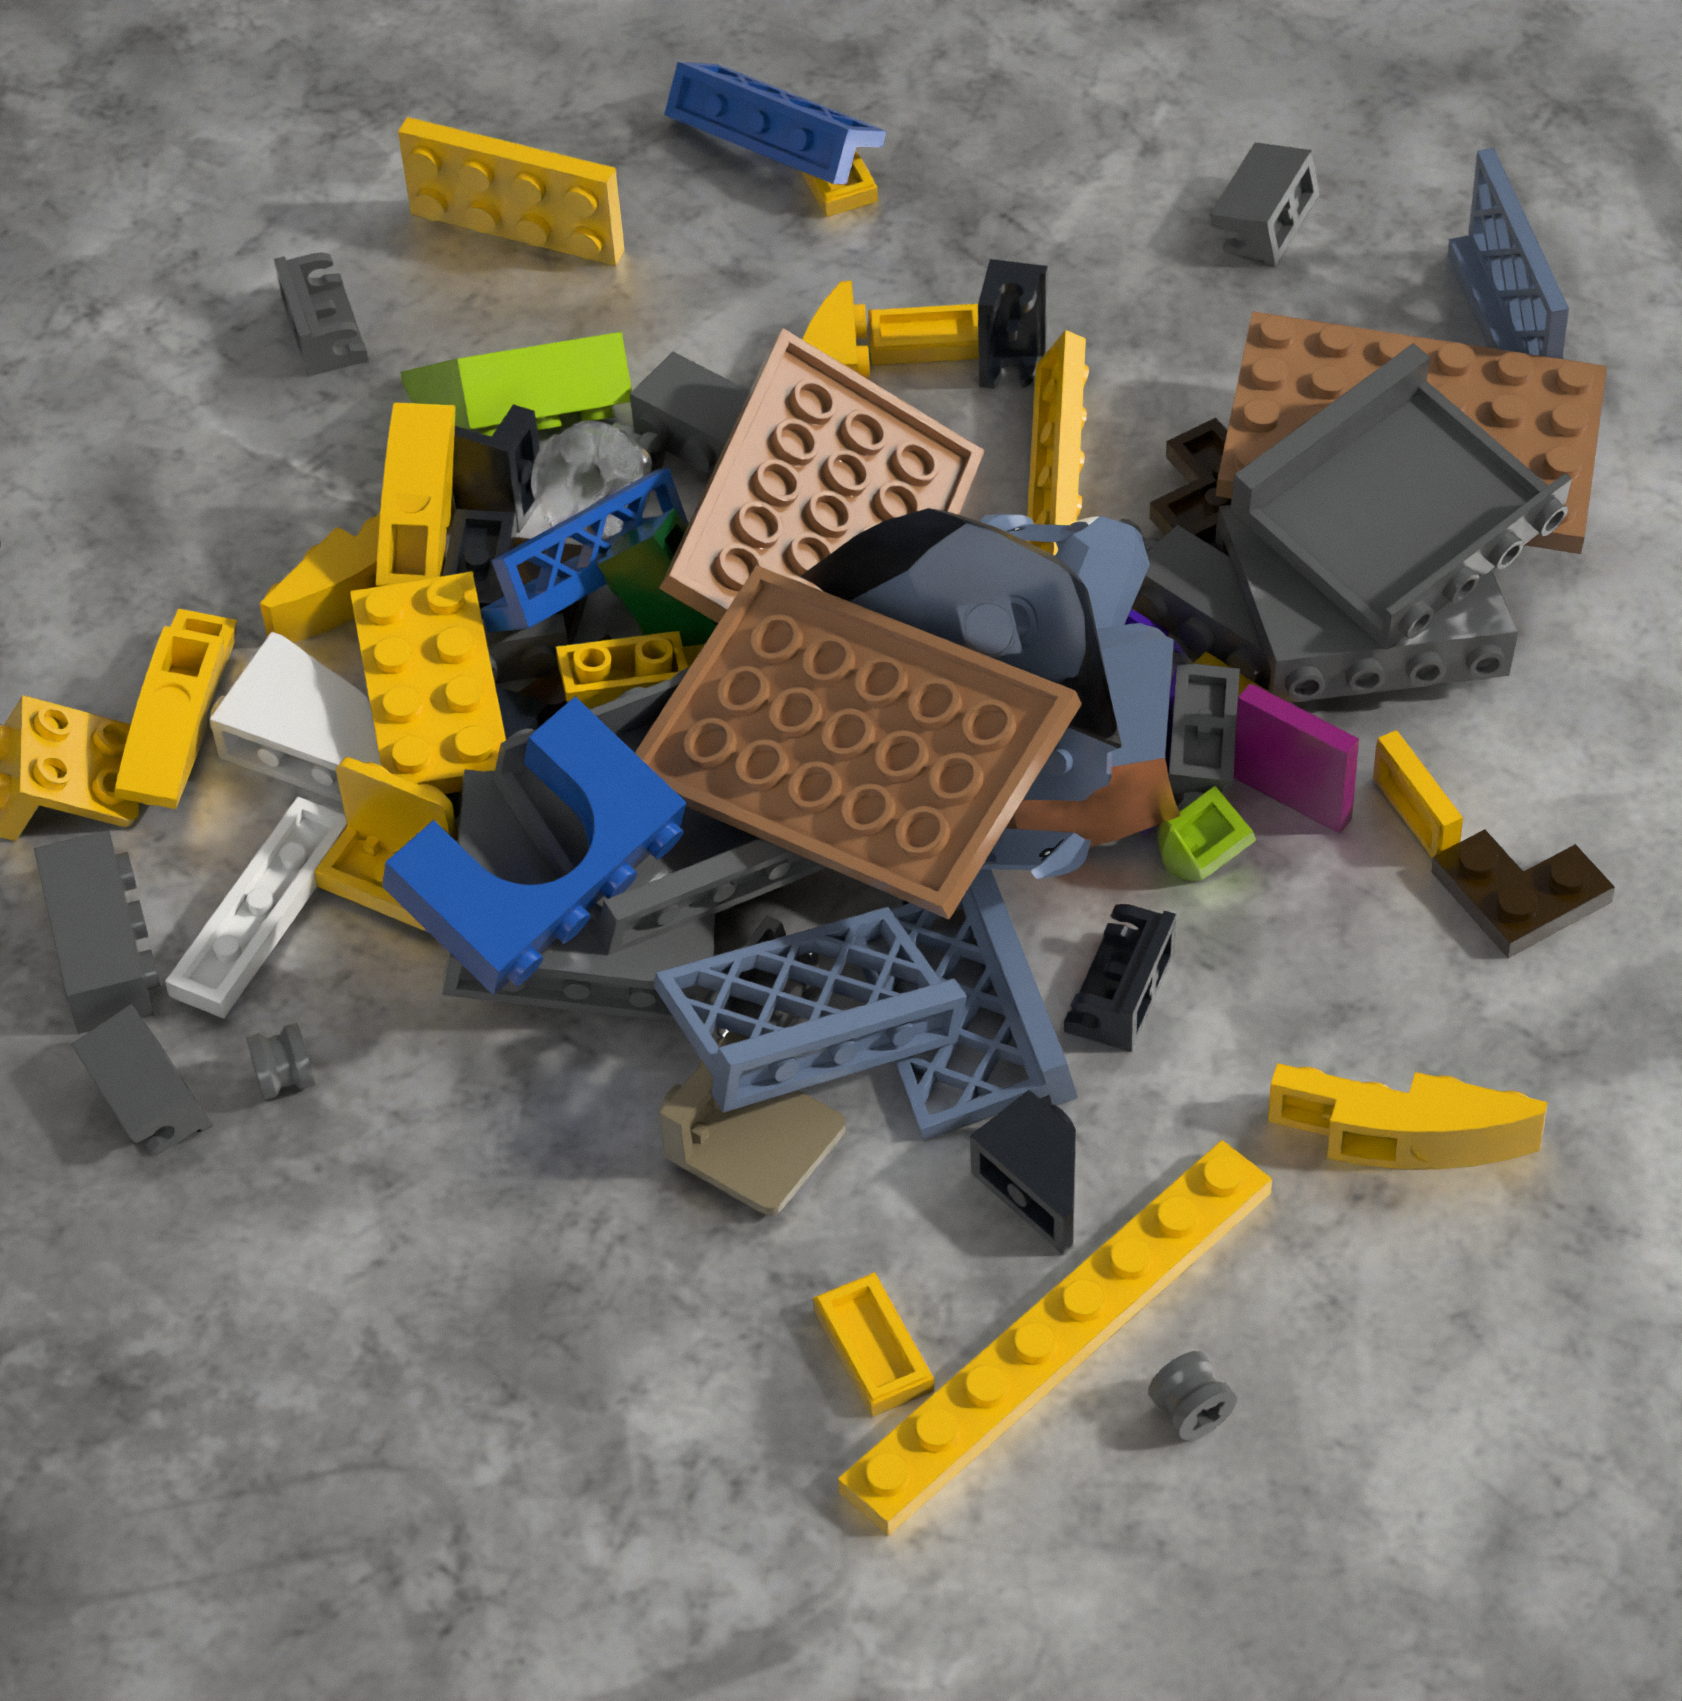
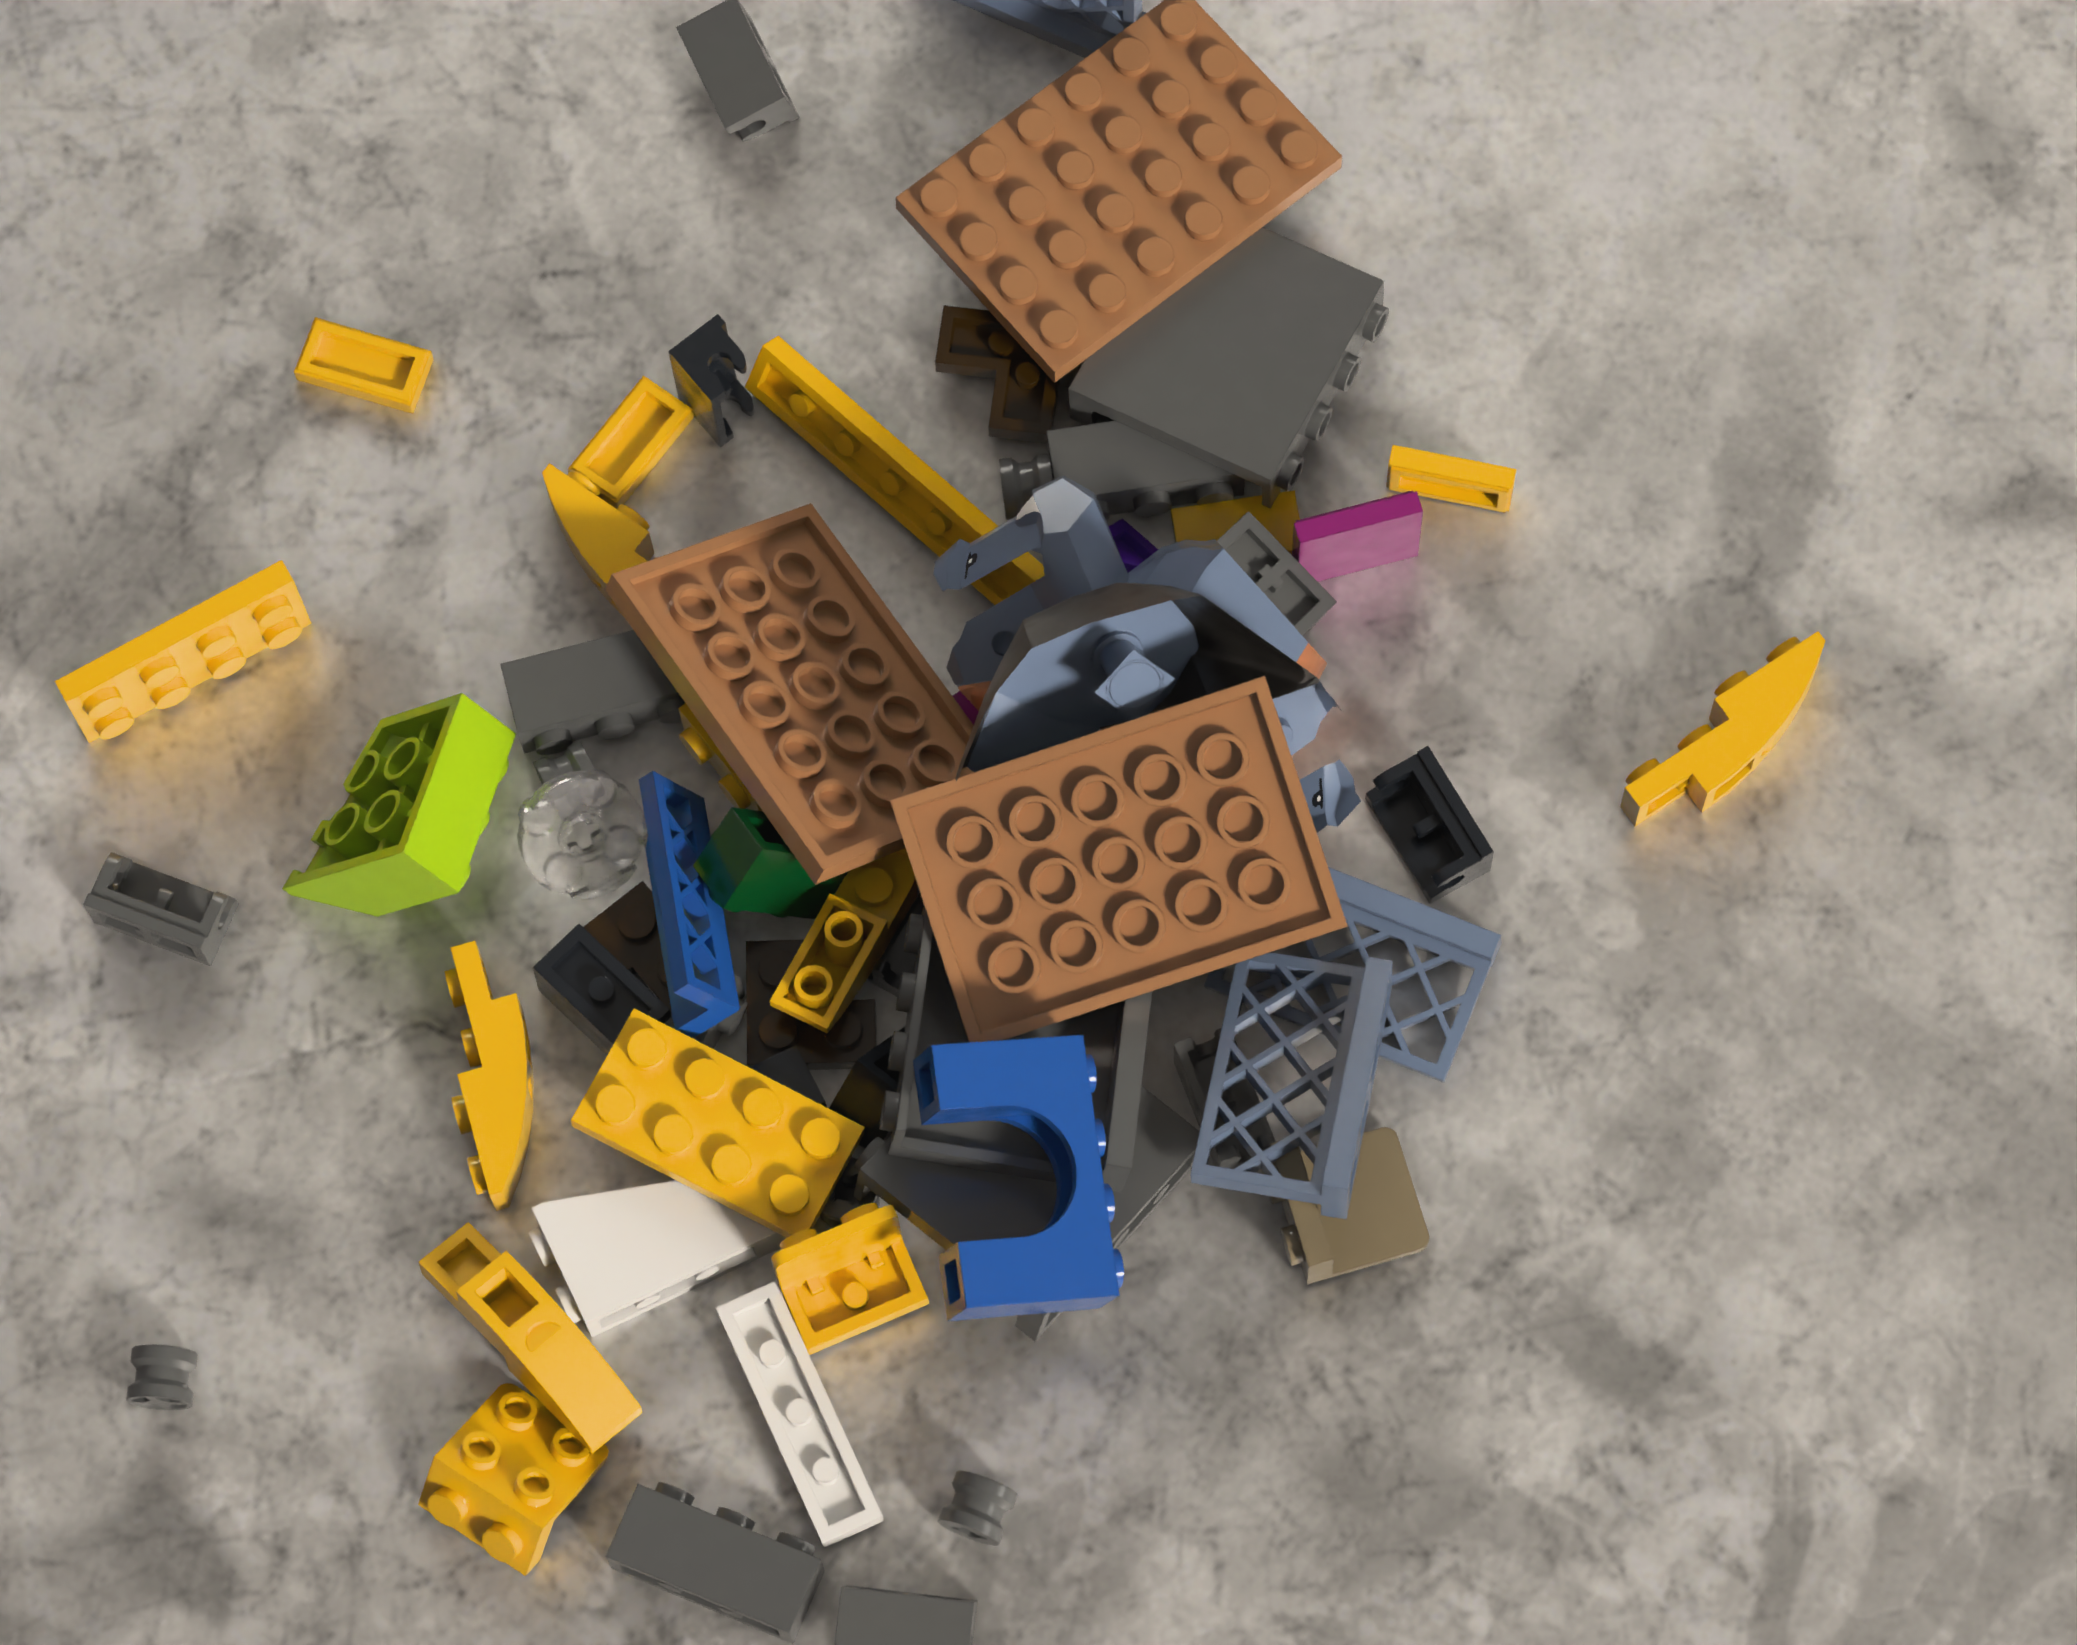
camera: 50 degrees left, 20 degrees up
yellow slope [376,402,456,586] -> none
black panel [452,404,546,533] -> none
blue fence [664,62,887,184] -> none
yellow tile [813,1272,935,1417] -> none
yellow plate [838,1140,1272,1536] -> none
black slope [970,1090,1076,1256] -> none
dark grey wheel [1148,1351,1237,1440] -> none
lime plate [1157,786,1256,881] -> none
dark grey panel [1230,343,1572,650] -> none
dark brown plate [1431,829,1615,958] -> none

